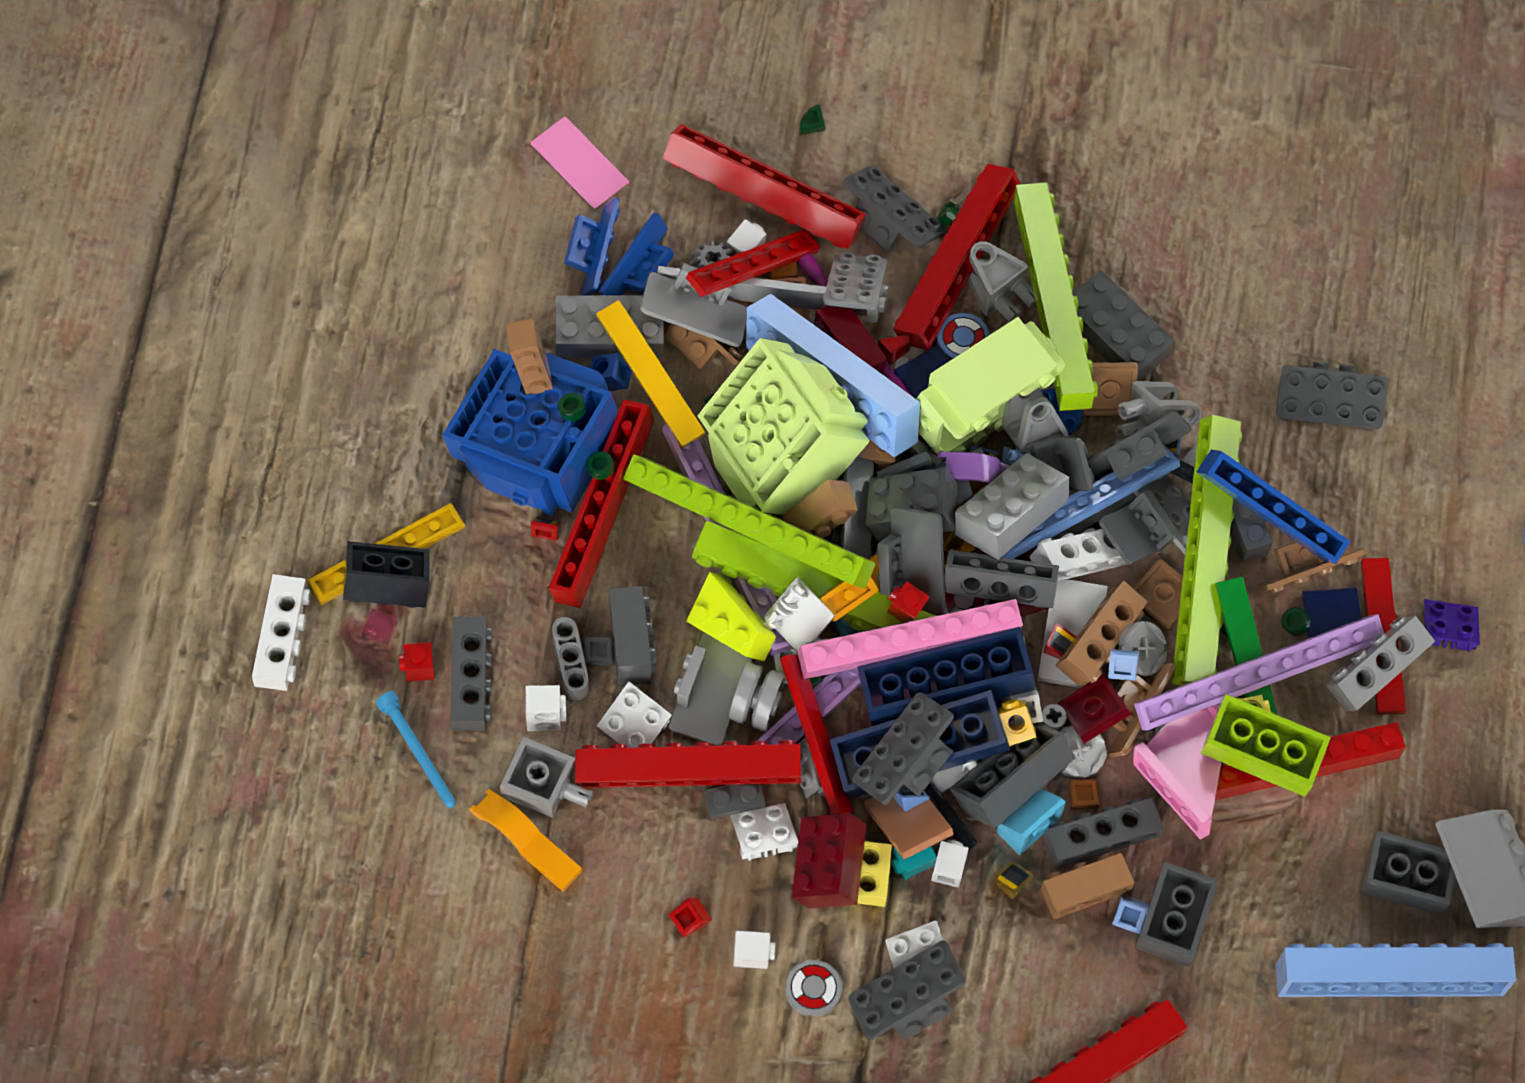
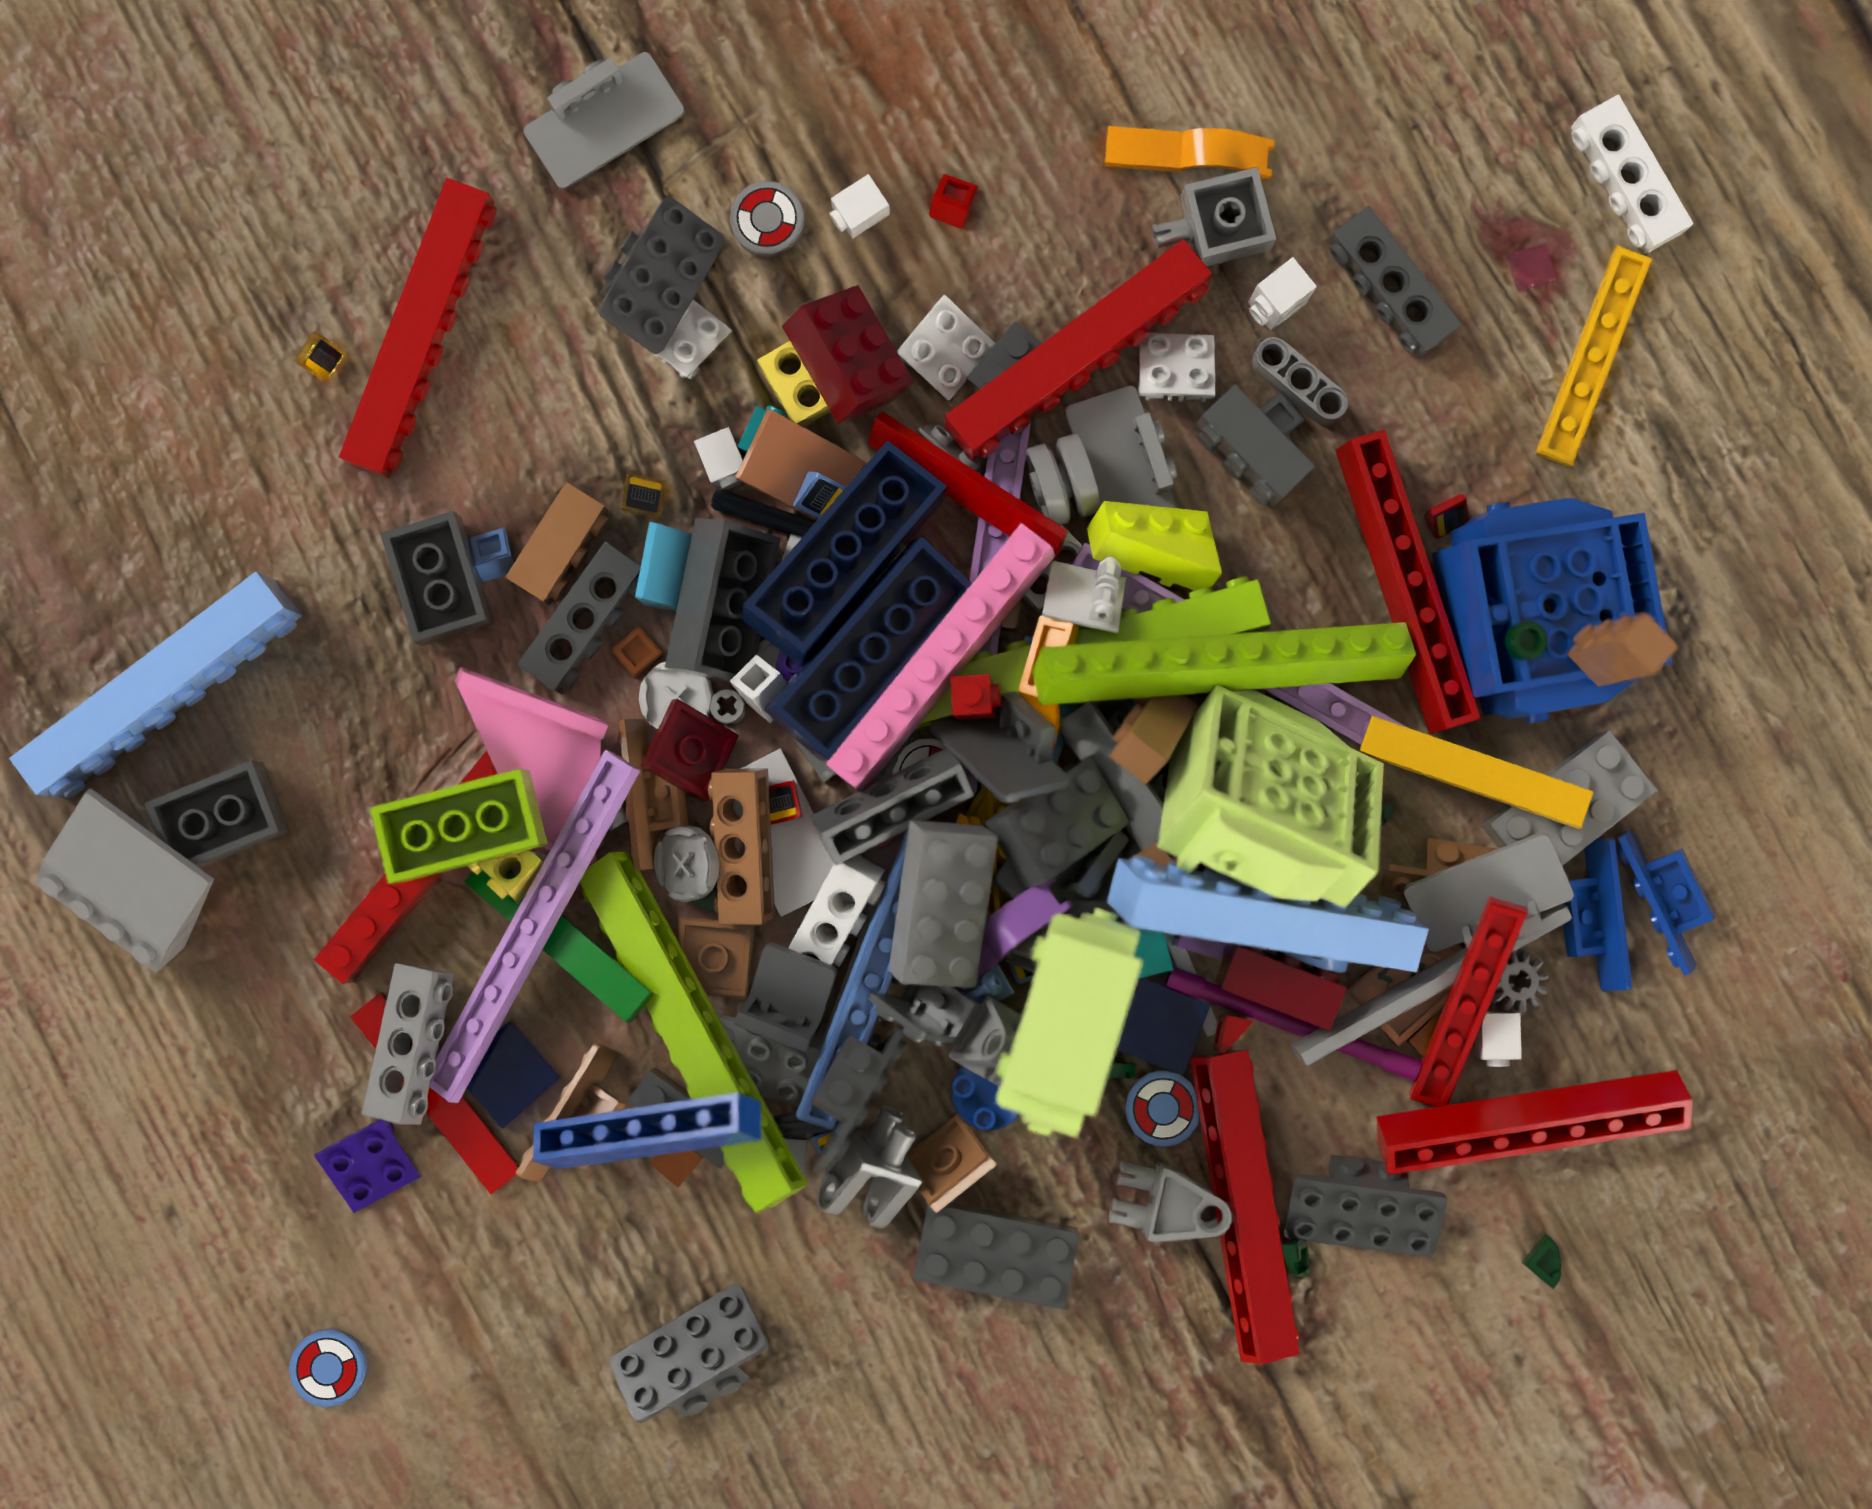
camera: 150 degrees right, 20 degrees up
black slope [343,541,430,608] -> none
dark azure piece [375,691,456,808] -> none
red brick [398,642,435,682] -> none
bright pink sticker [531,117,629,209] -> none
dark green tile [586,451,615,480] -> none
blue brick [590,353,632,391] -> none
light grey bracket [823,252,888,323] -> none
dark grey bracket [852,693,954,805] -> none
yellow brick [998,699,1036,746] -> none
lime brick [1013,183,1098,411] -> none
tile [1108,649,1138,681] -> none
dark green tile [1281,607,1311,636] -> none

